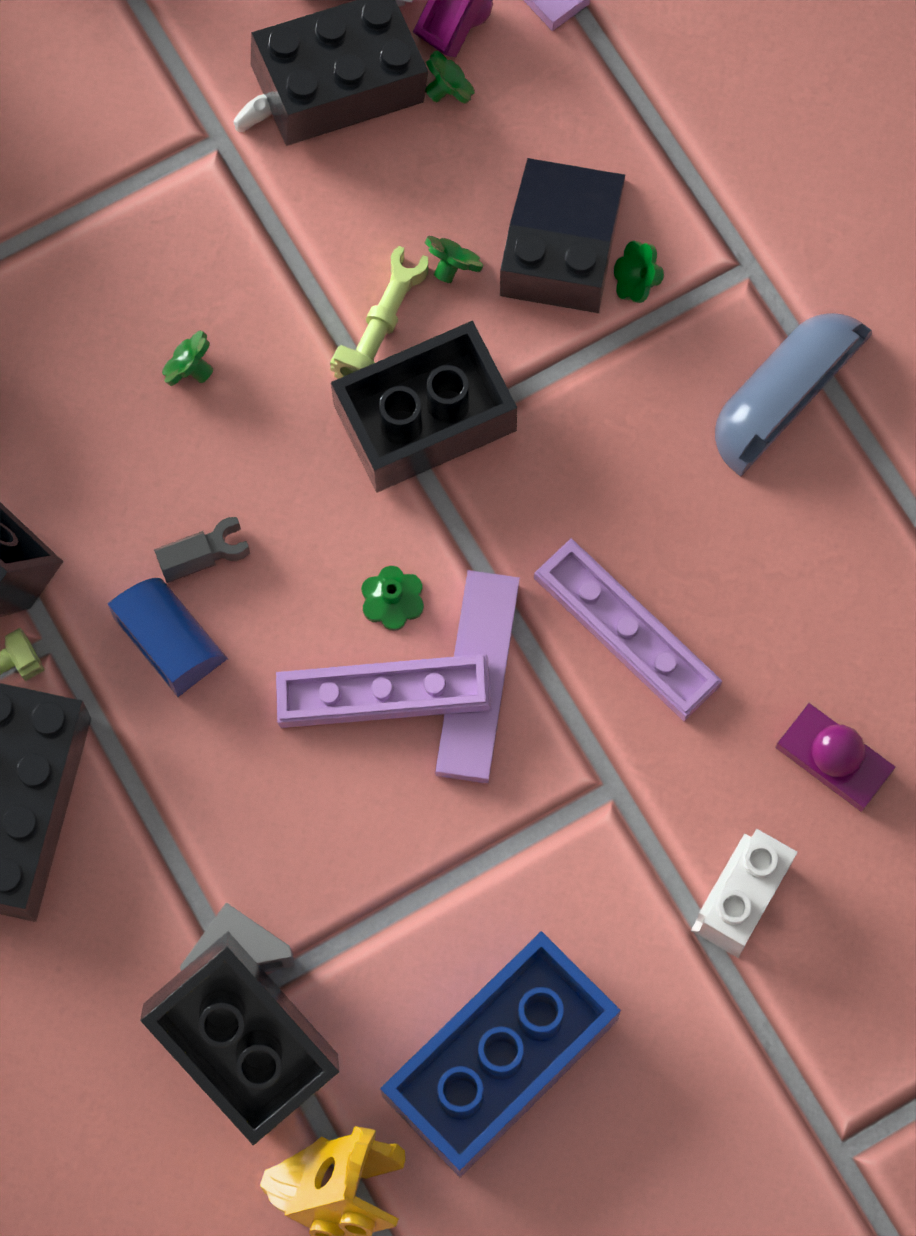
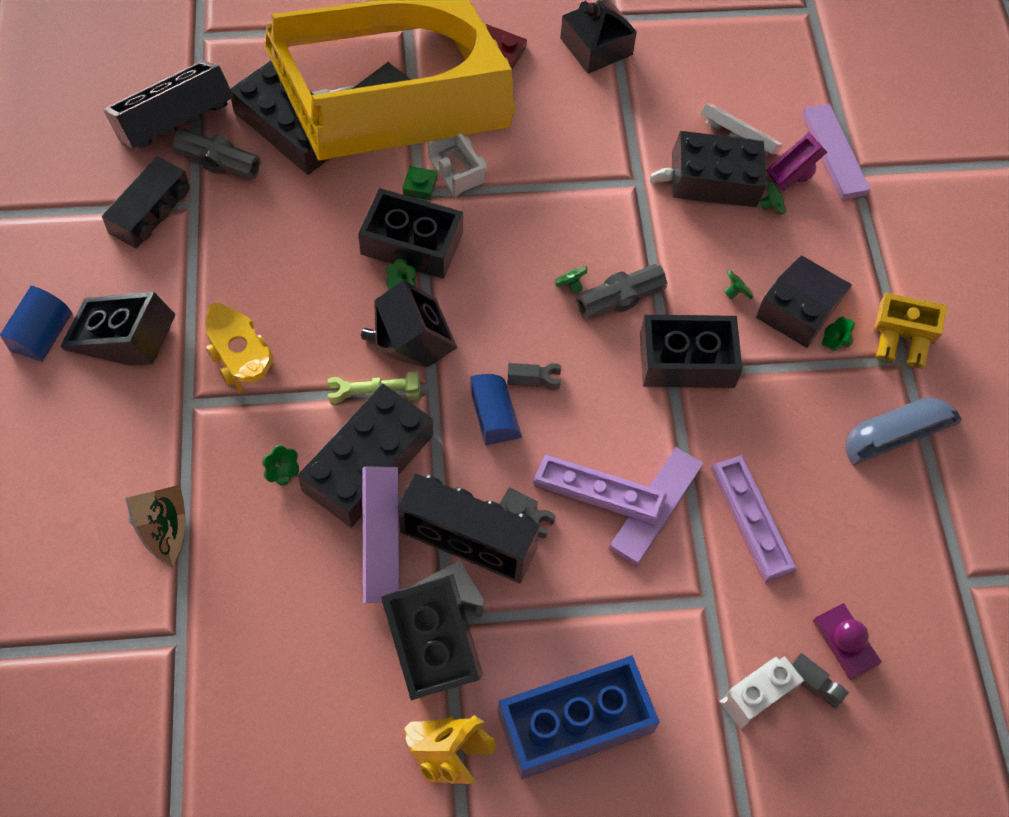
camera: 20 degrees right, 10 degrees down
yellowish green piece [330,246,428,379] -> none
green plant [361,566,424,631] -> none
none -> lavender tile [362,466,399,603]
none -> black brick [397,473,540,584]
none -> dark grey plate [500,487,556,538]
none -> dark grey piece [576,264,668,320]
none -> dark grey bar [792,653,849,709]
none -> yellow brick [874,292,948,369]

